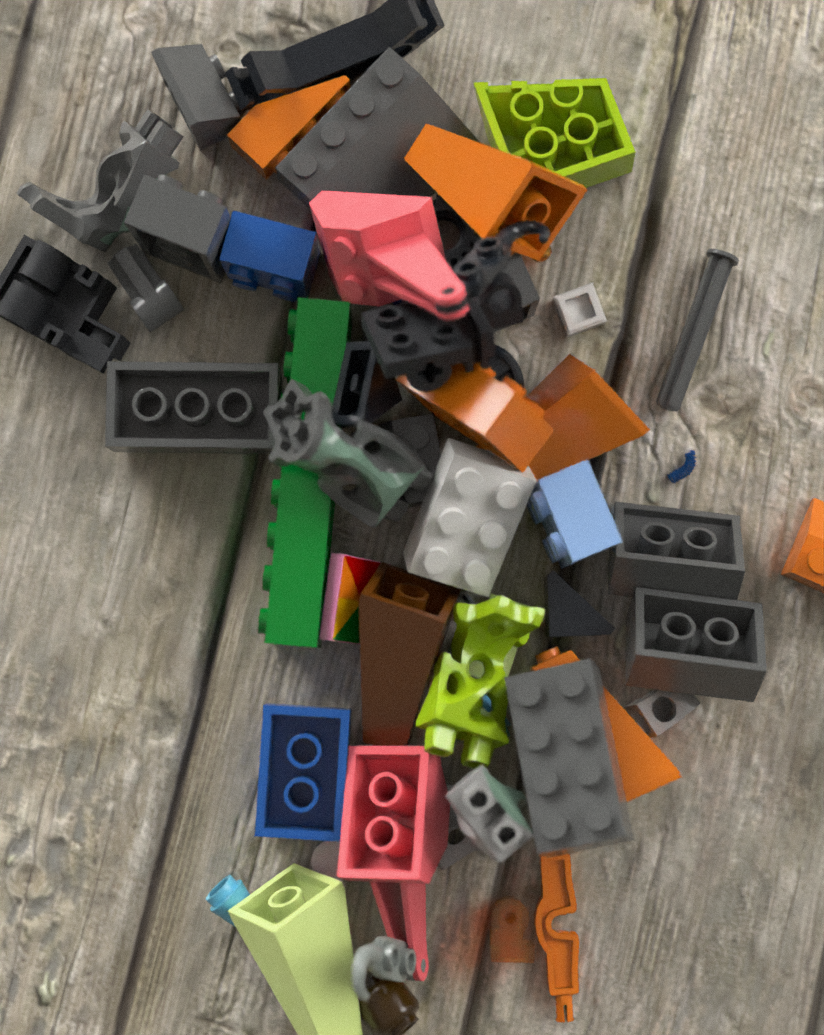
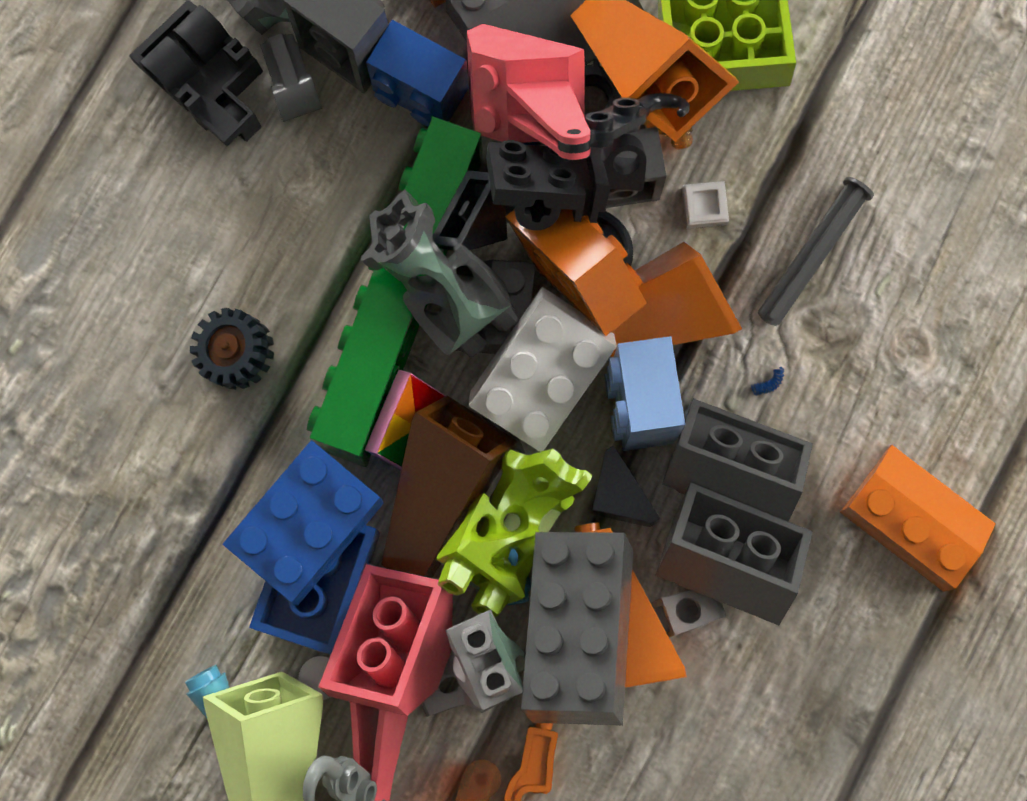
camera: 15 degrees right, 5 degrees down
dark grey brick [105,361,282,454] -> none
none -> black wheel [190,308,274,390]
none -> blue brick [222,440,384,605]

